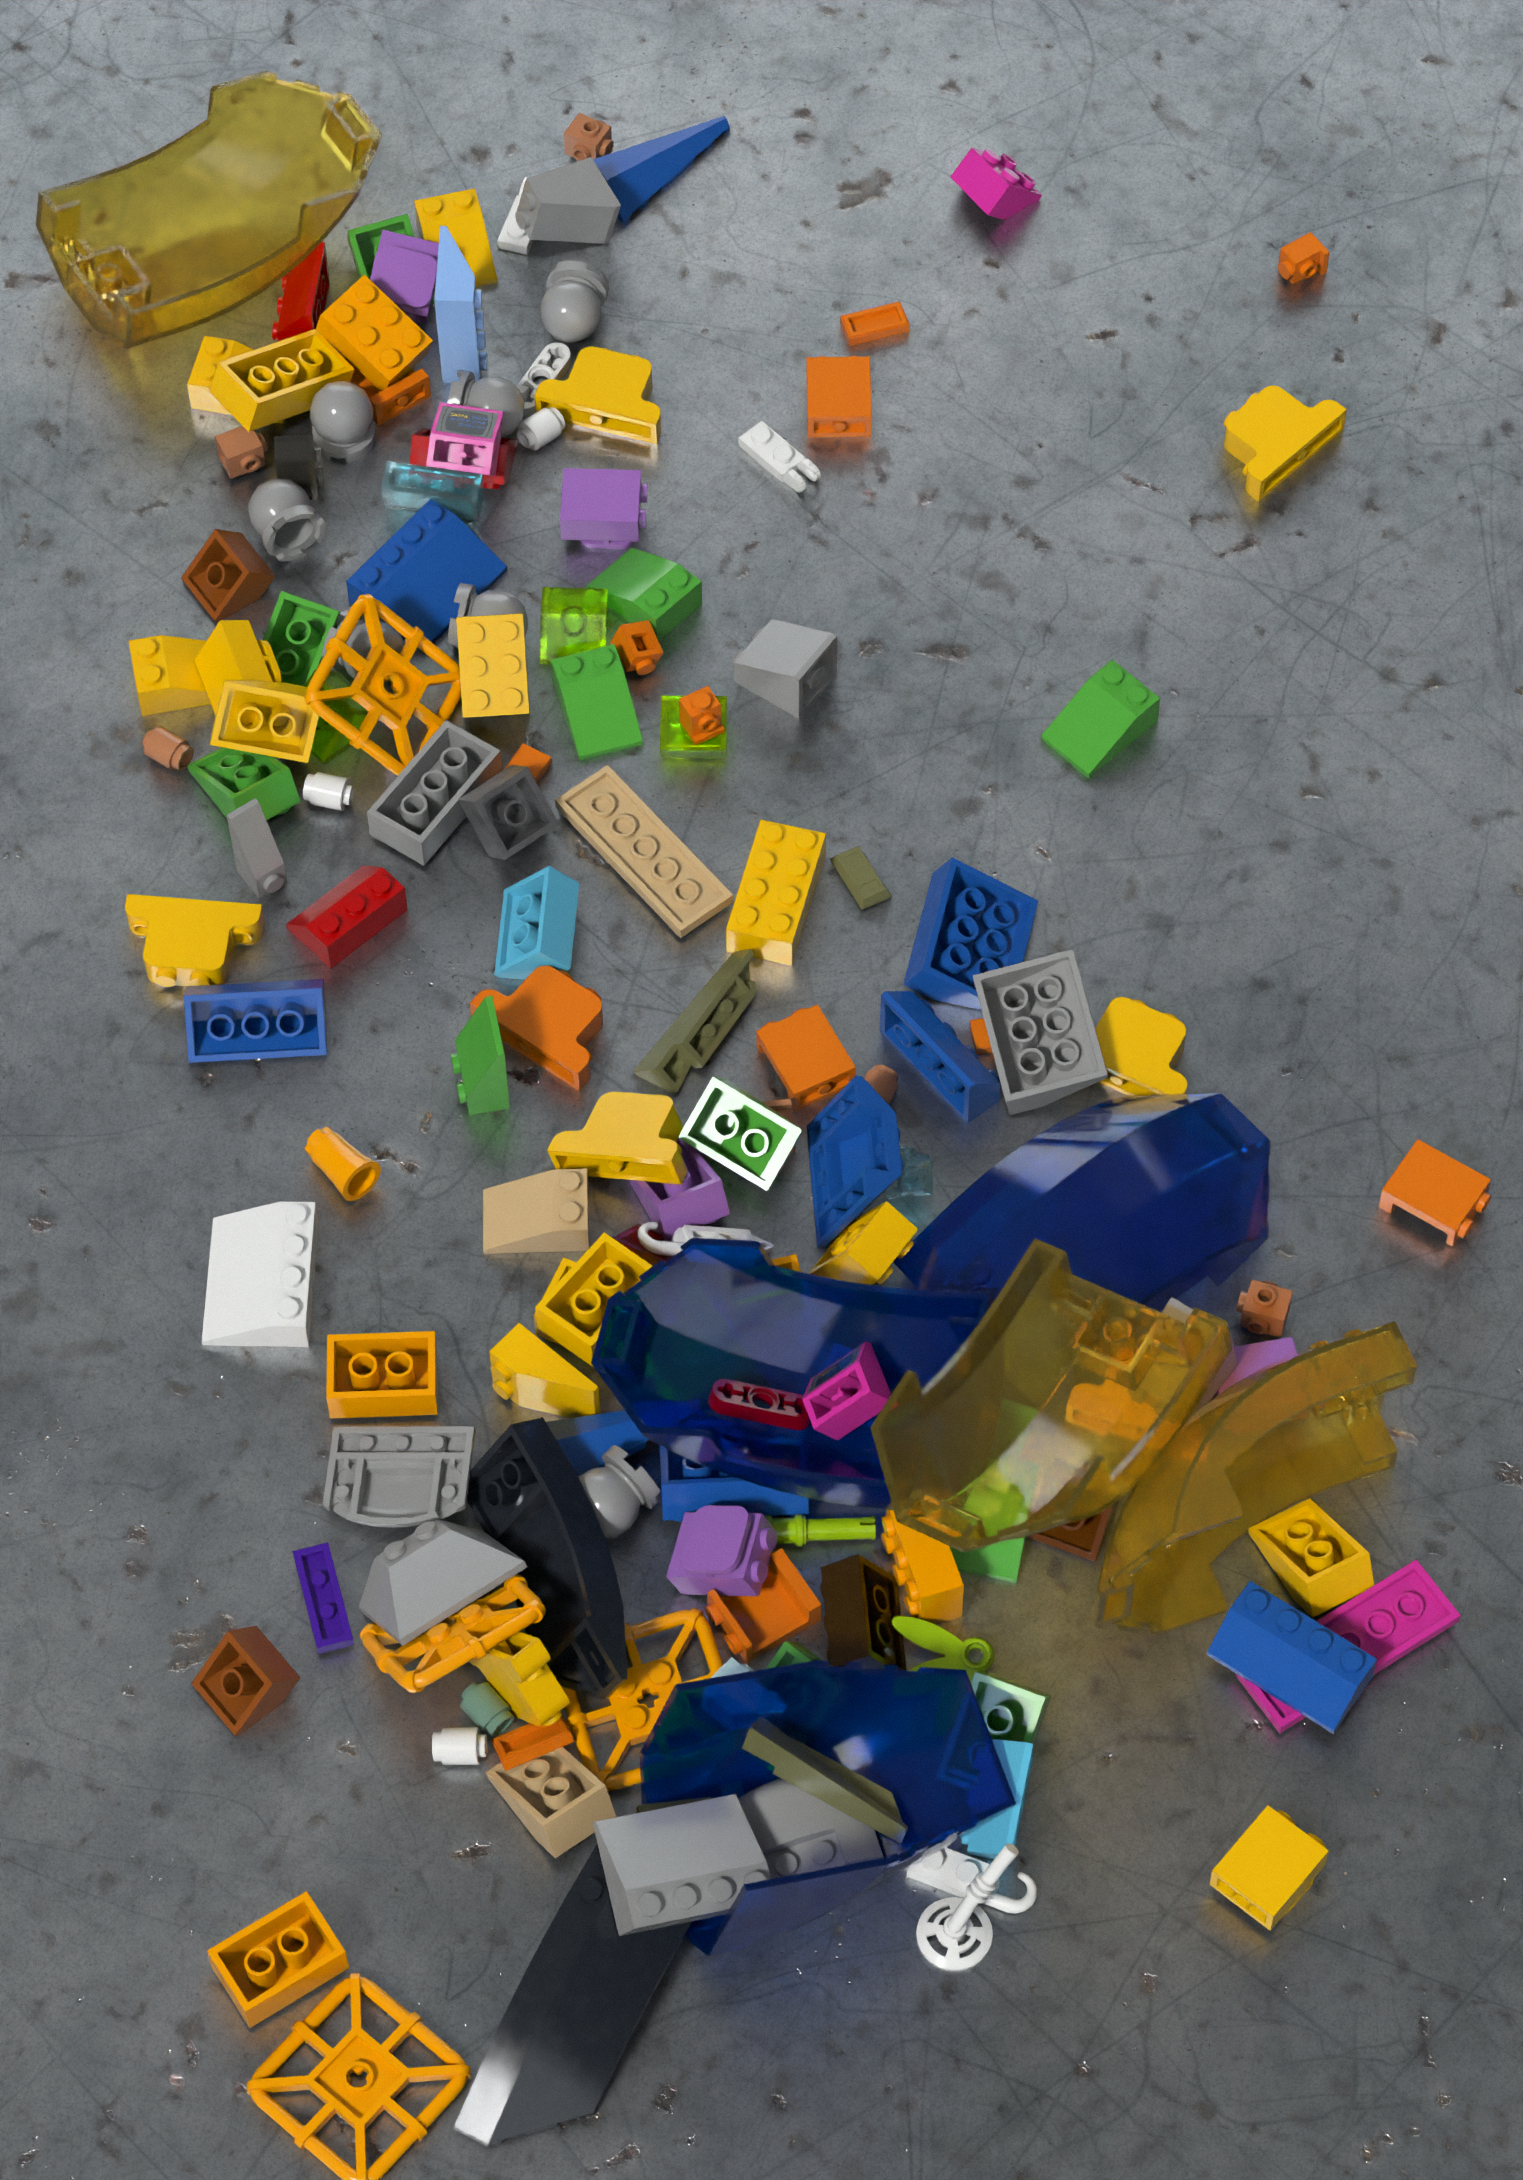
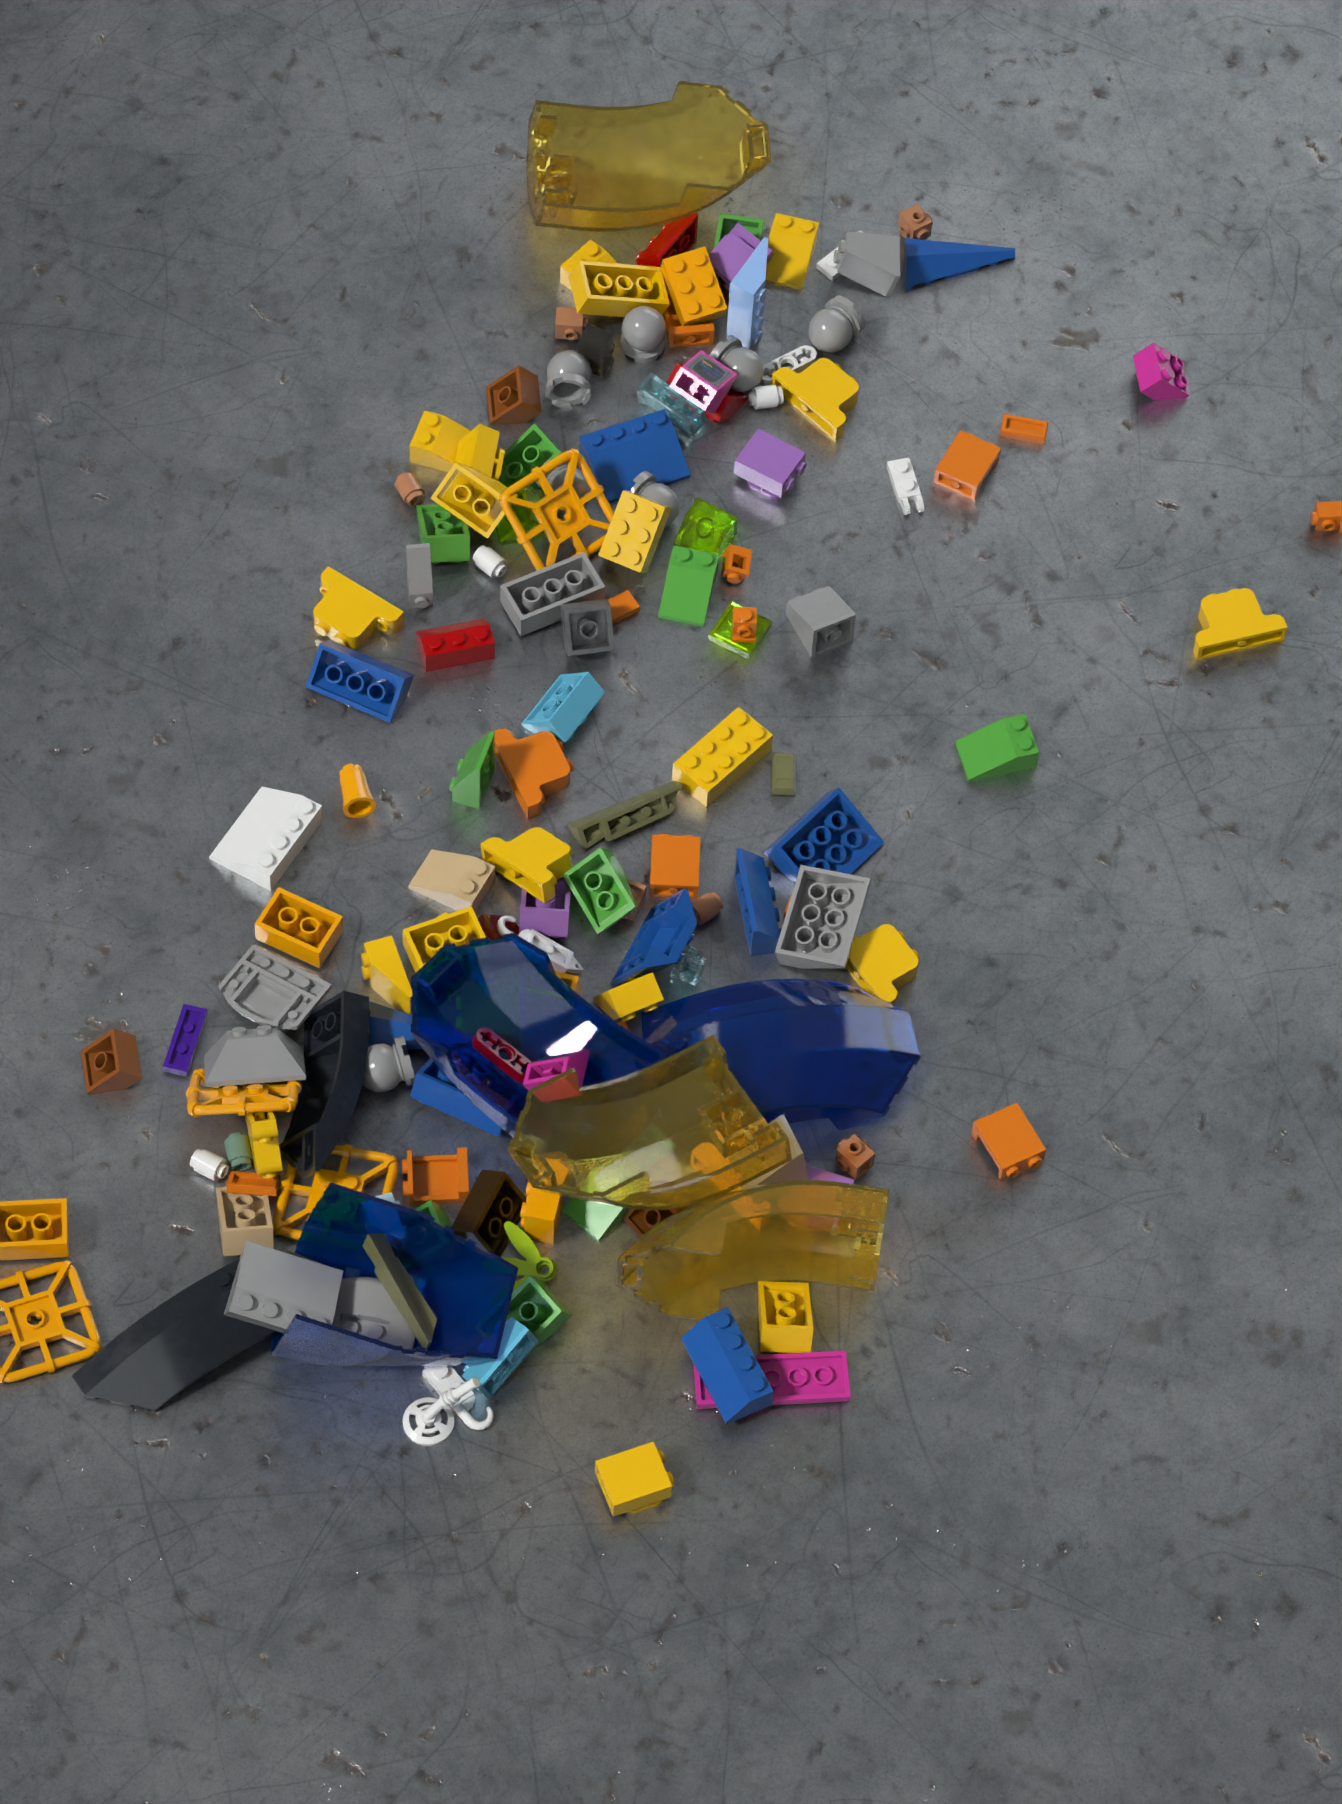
camera: 25 degrees right, 0 degrees up
tan plate [555,765,733,938] -> none
bright green slope [587,547,702,641] -> none
medium lavender brick [666,1505,777,1596] -> none
lime pin [764,1514,876,1547] -> none

